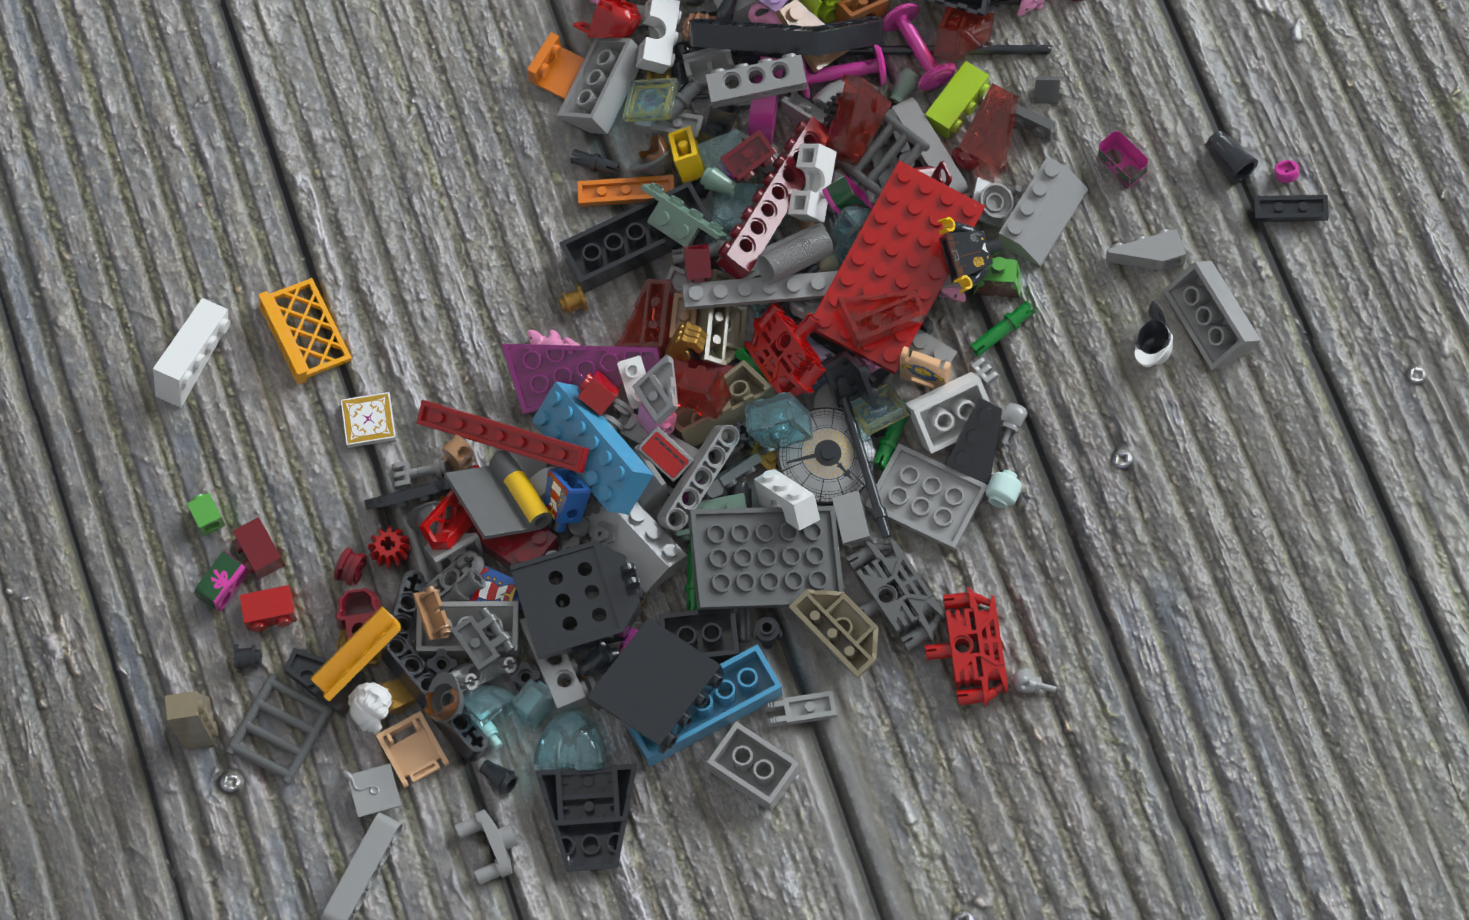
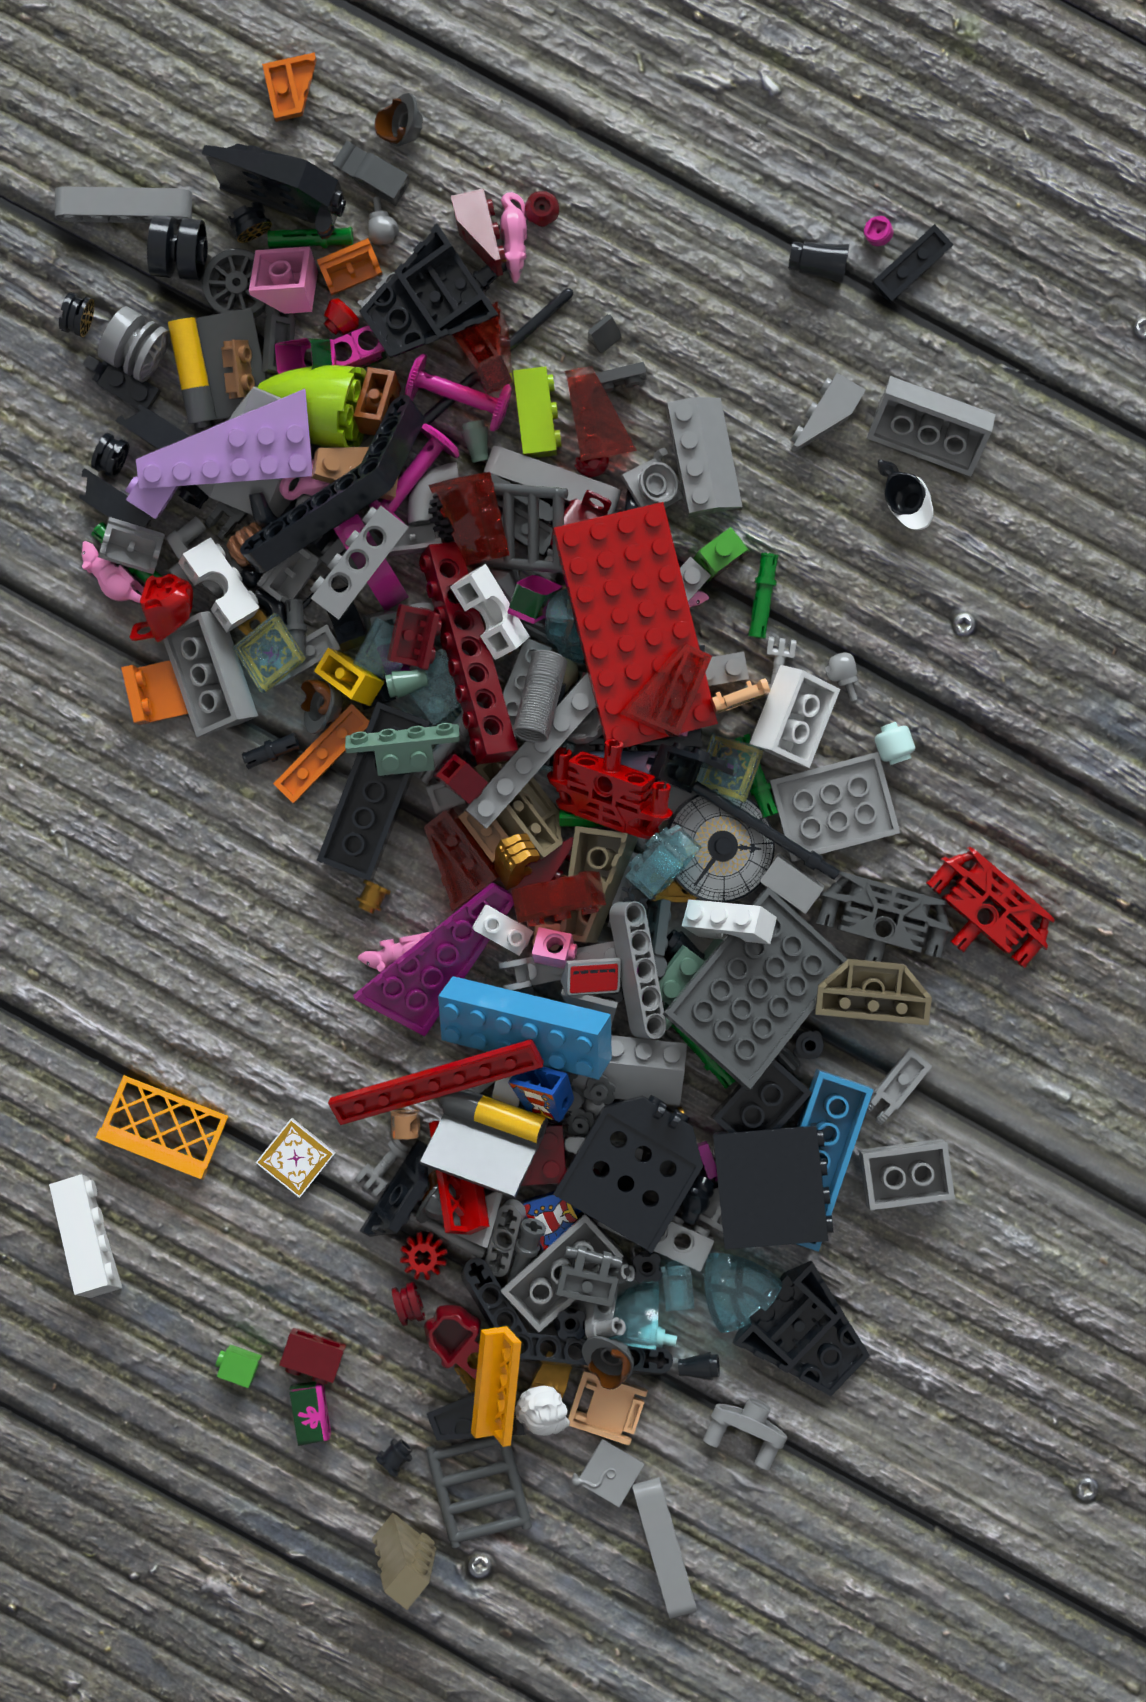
camera: 50 degrees left, 20 degrees up
red brick [239,585,297,632] -> none
medium nougat hinge [413,586,451,640] -> none
red brick [578,370,621,416] -> none
light grey wing [632,355,678,424] -> none
torso [938,217,1002,294] -> none
black wing [944,397,1002,485] -> none
light grey piece [1013,668,1056,694] -> none
dark pink piece [1097,131,1148,188] -> none

